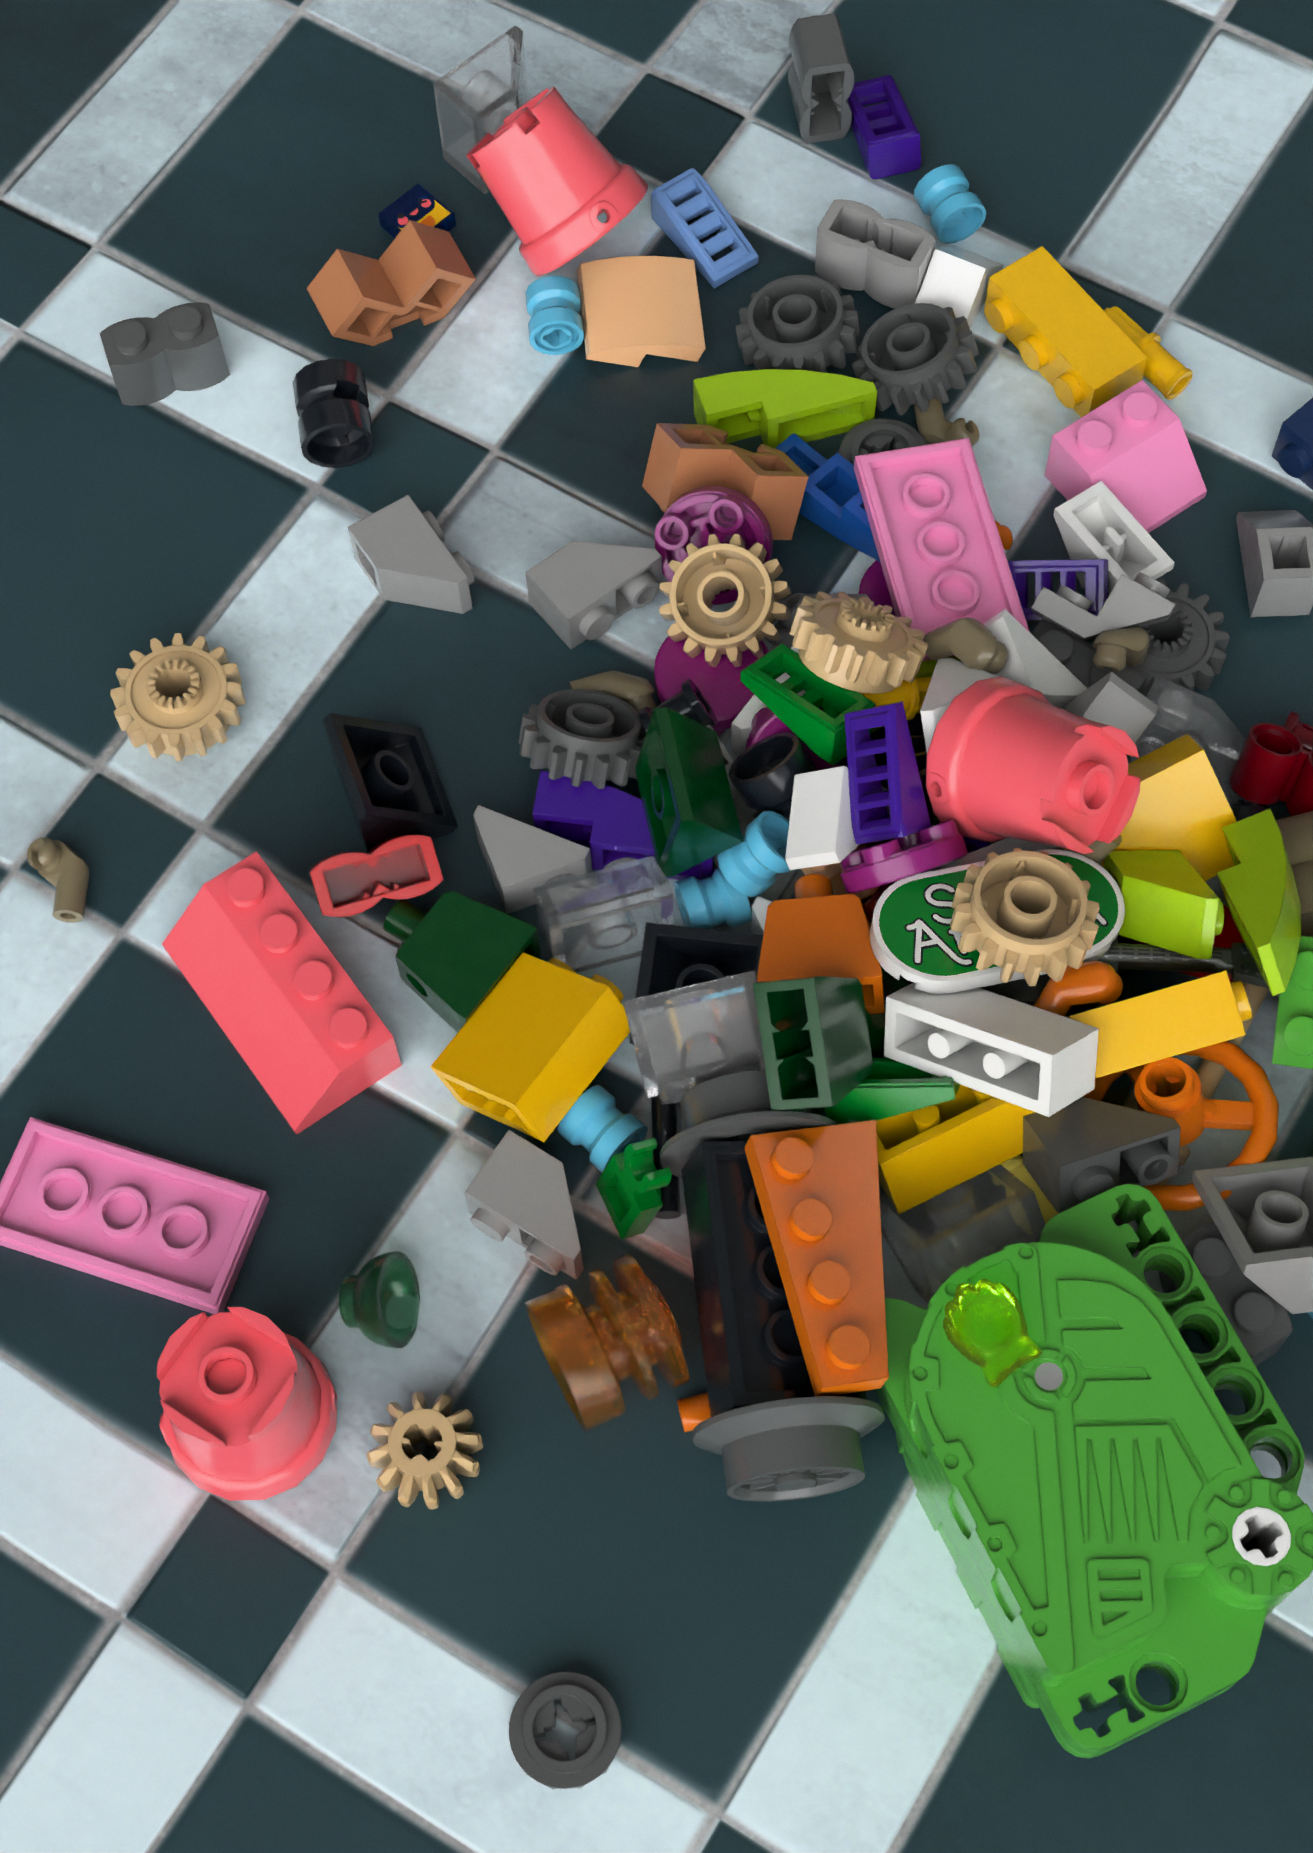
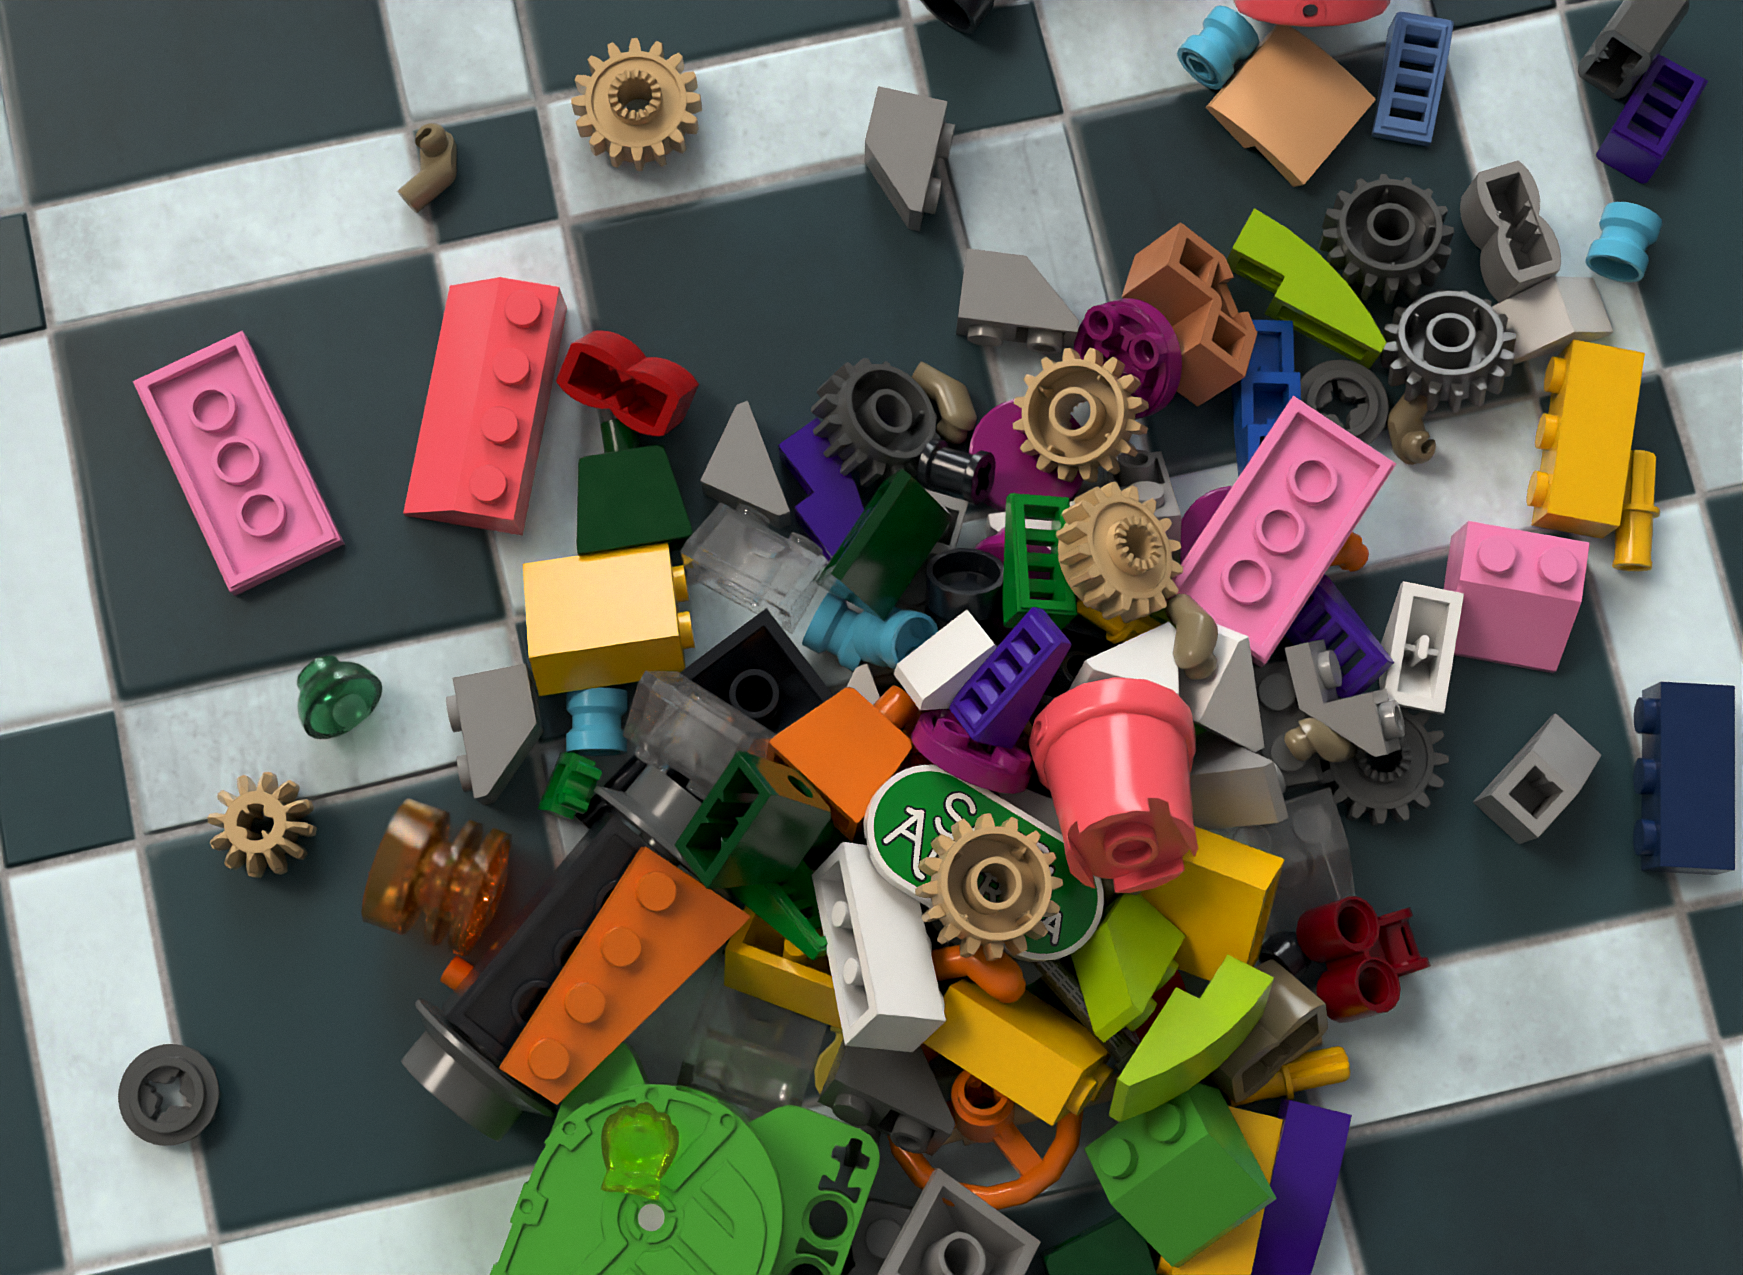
camera: 40 degrees right, 15 degrees up
coral piece [157,1307,337,1501] -> none
black slope [323,713,458,853] -> none

